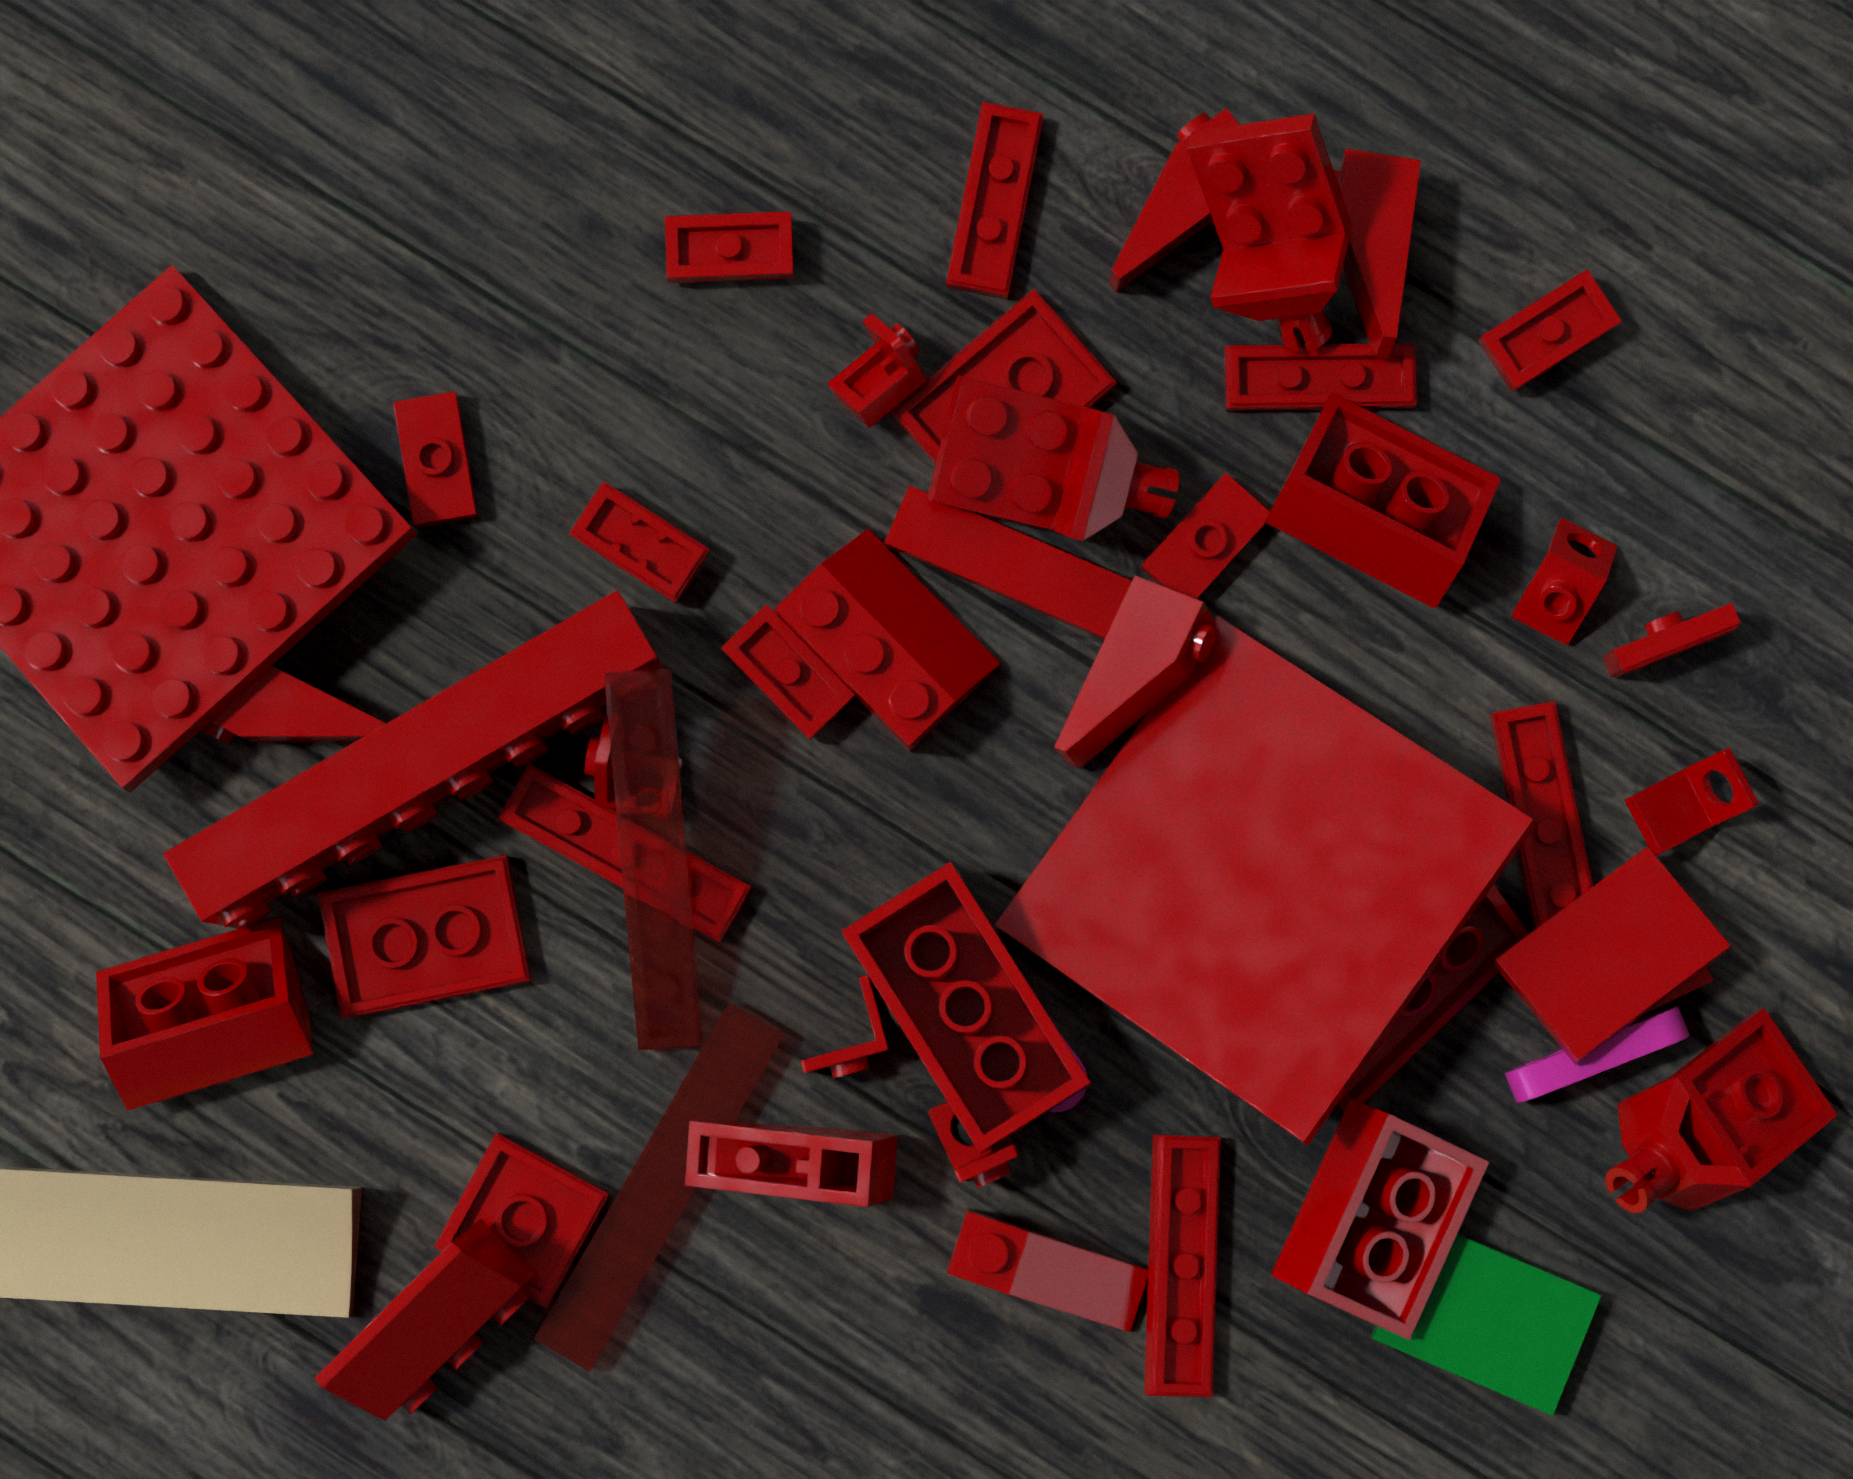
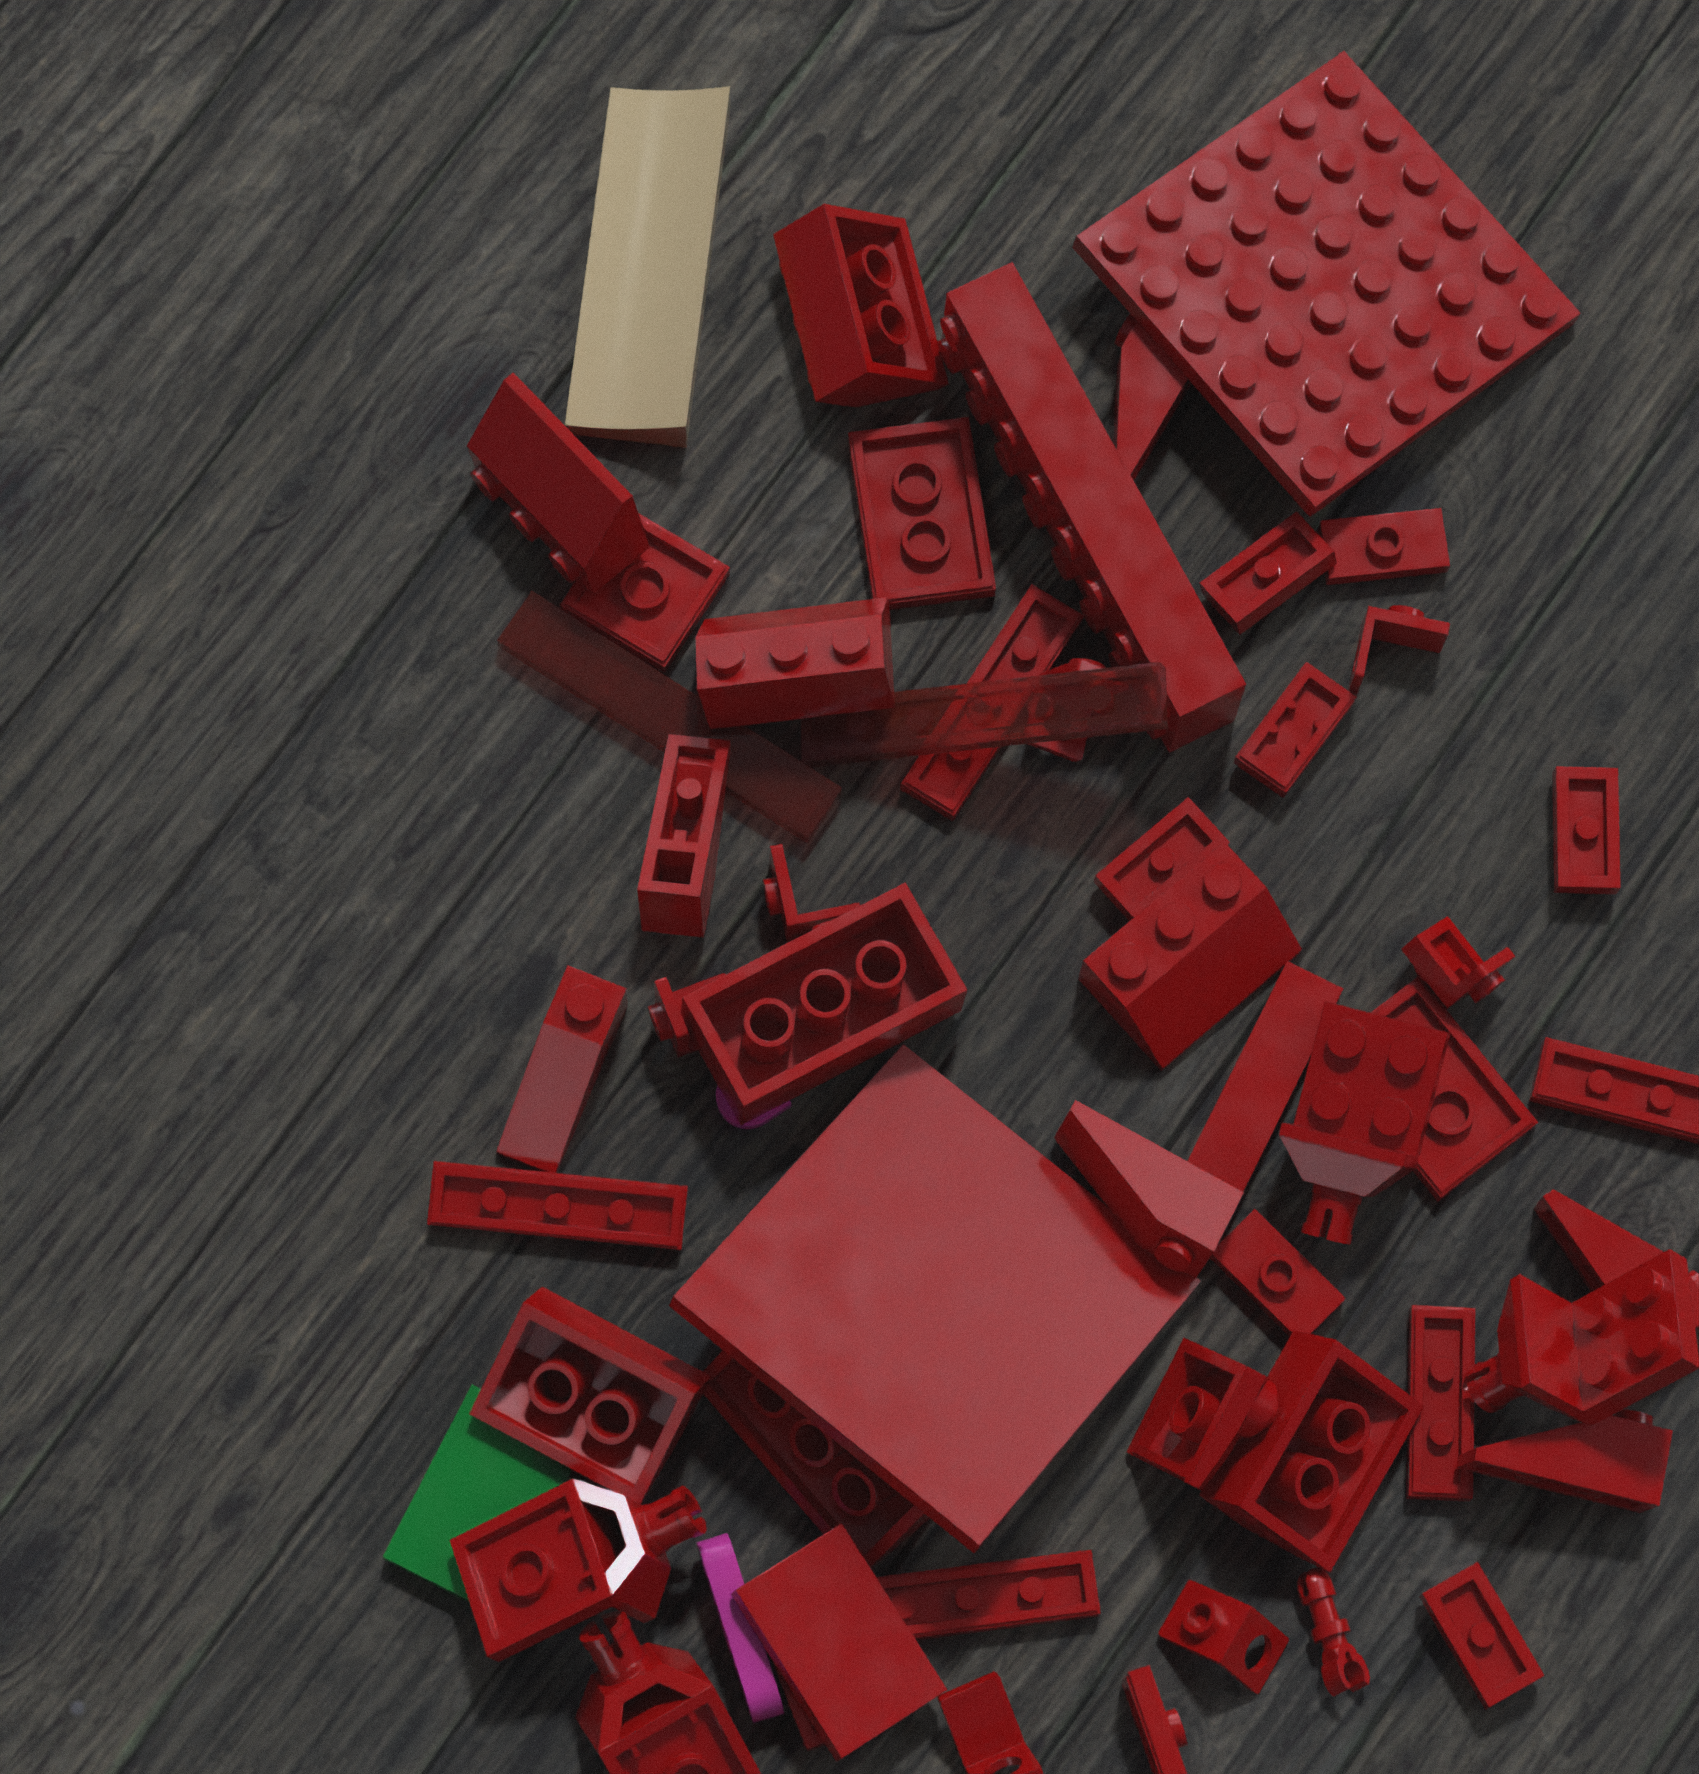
camera: 85 degrees right, 10 degrees down
none -> red plate [450,1479,707,1662]
none -> red slope [695,597,895,729]
none -> red slope [1126,1338,1278,1490]
none -> red plate [1199,511,1337,635]
none -> red piece [1296,1568,1370,1697]
none -> red bracket [1348,605,1450,695]

